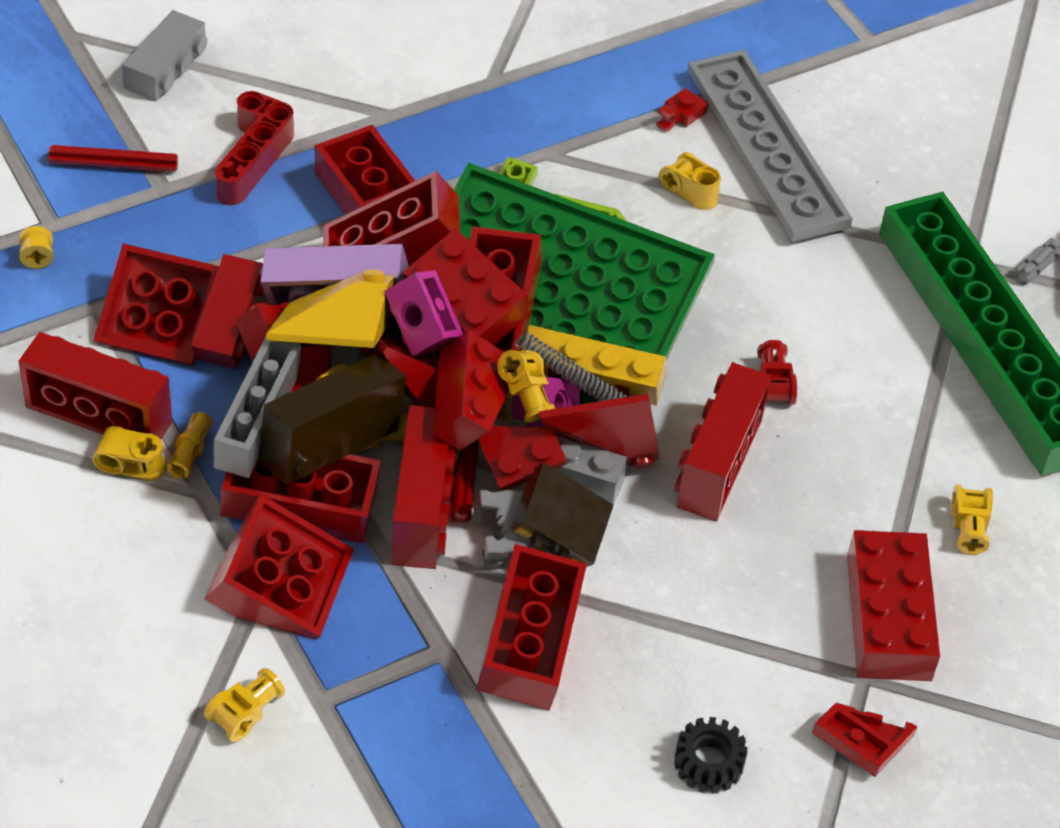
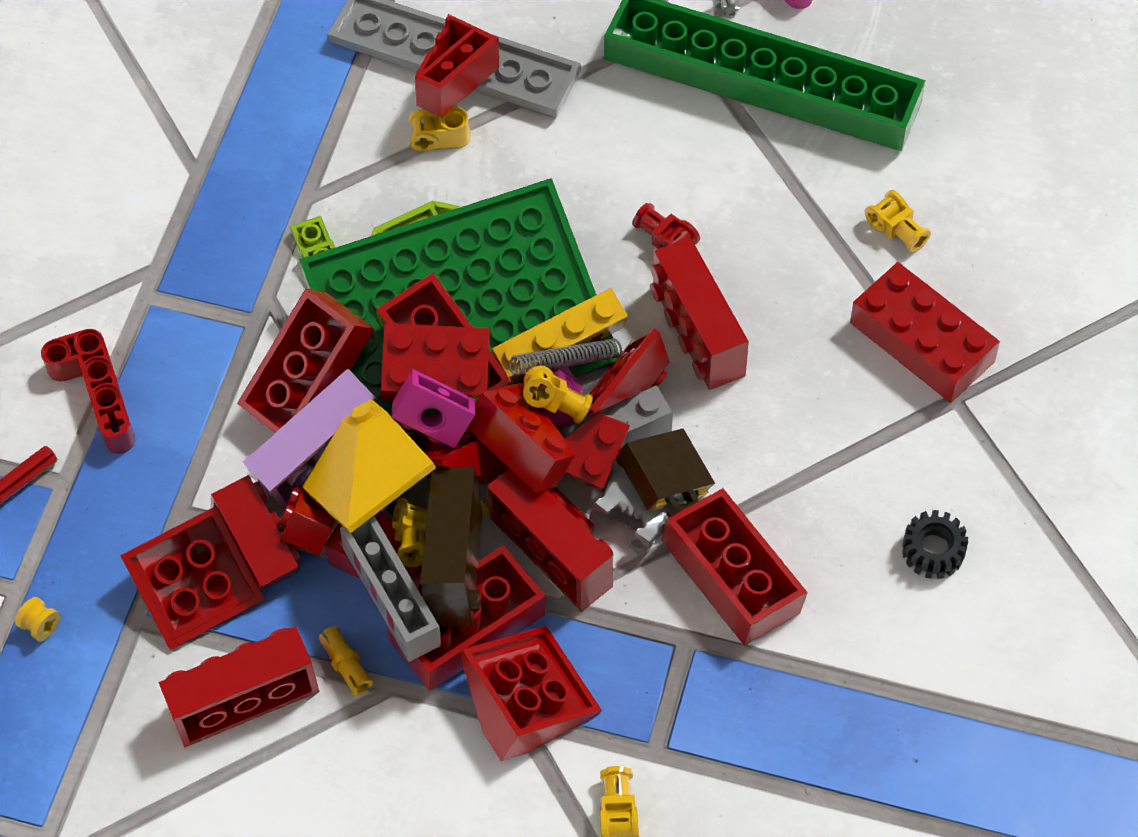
camera: 40 degrees left, 10 degrees up
yellow piece [92,426,167,481] -> none
red brick [314,124,416,215] -> none
red plate [656,88,709,132] -> none
red wing [812,703,917,777] -> none
none -> red wedge [415,14,500,118]

